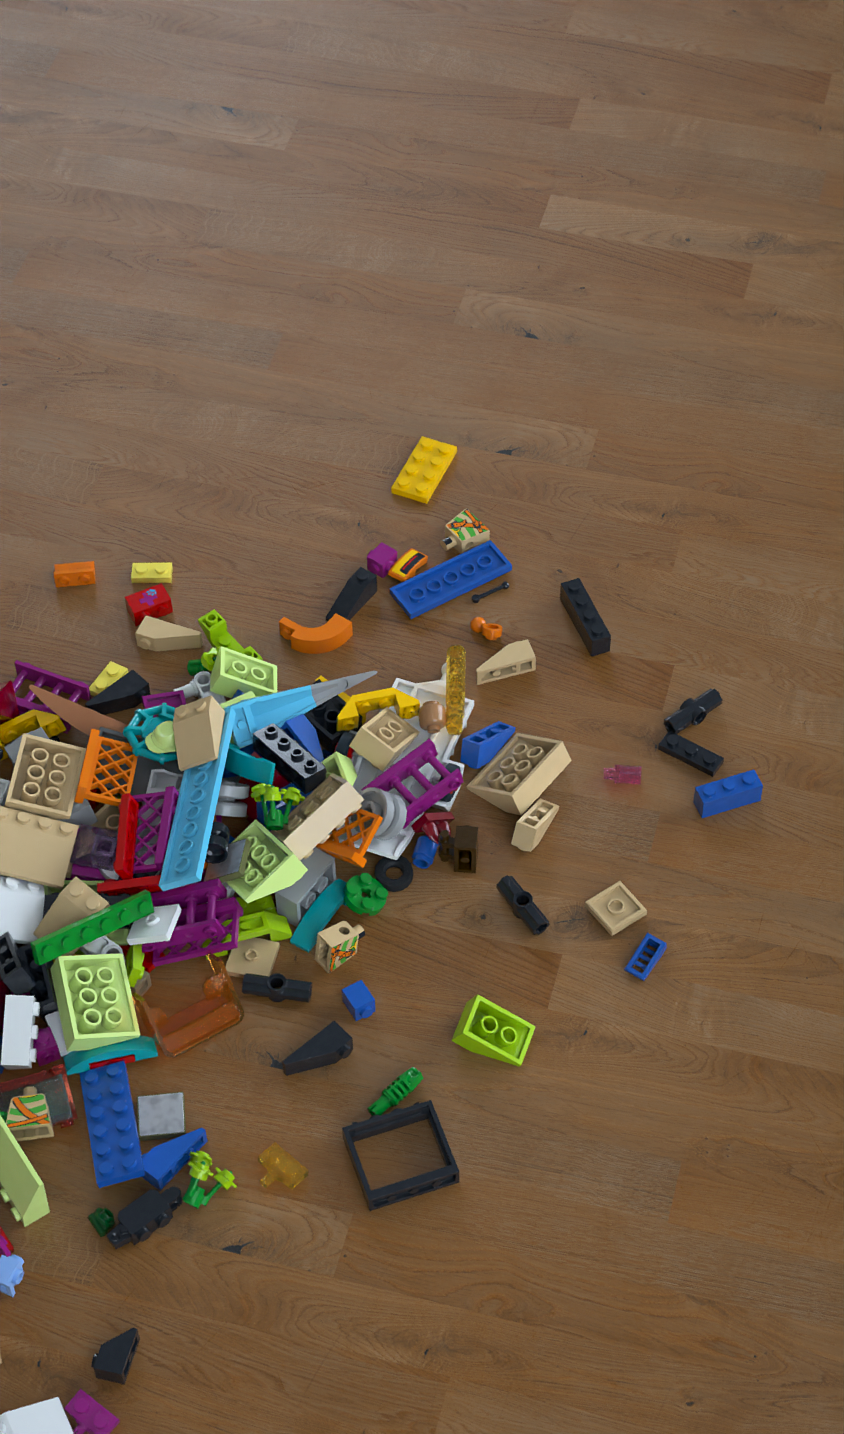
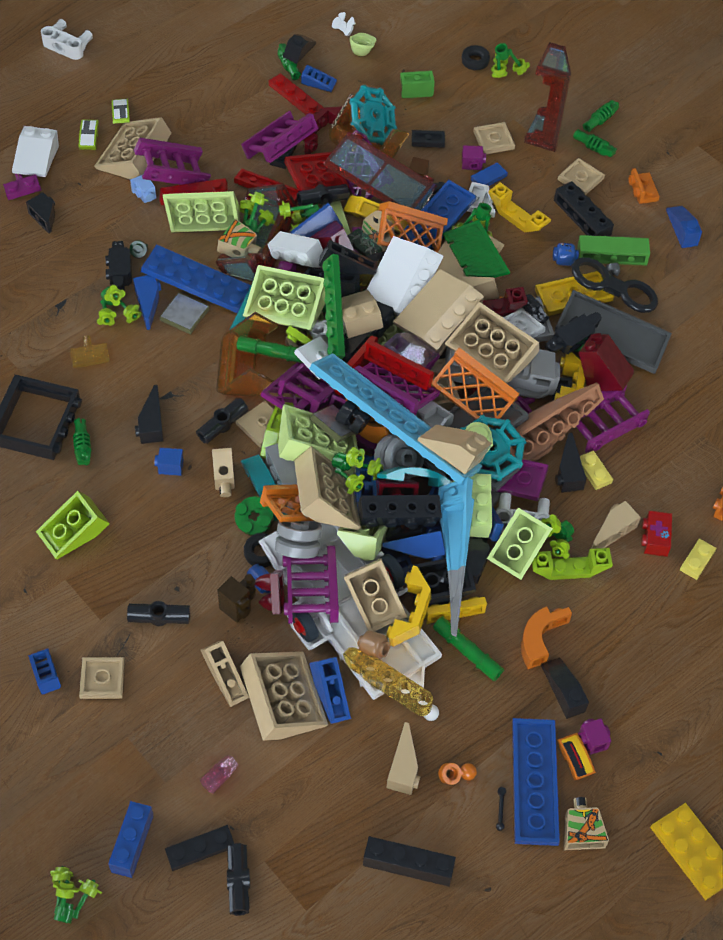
camera: 120 degrees right, 5 degrees up
none -> lime plant [50,866,103,924]
none -> green piece [237,336,303,363]
none -> green piece [433,616,504,682]

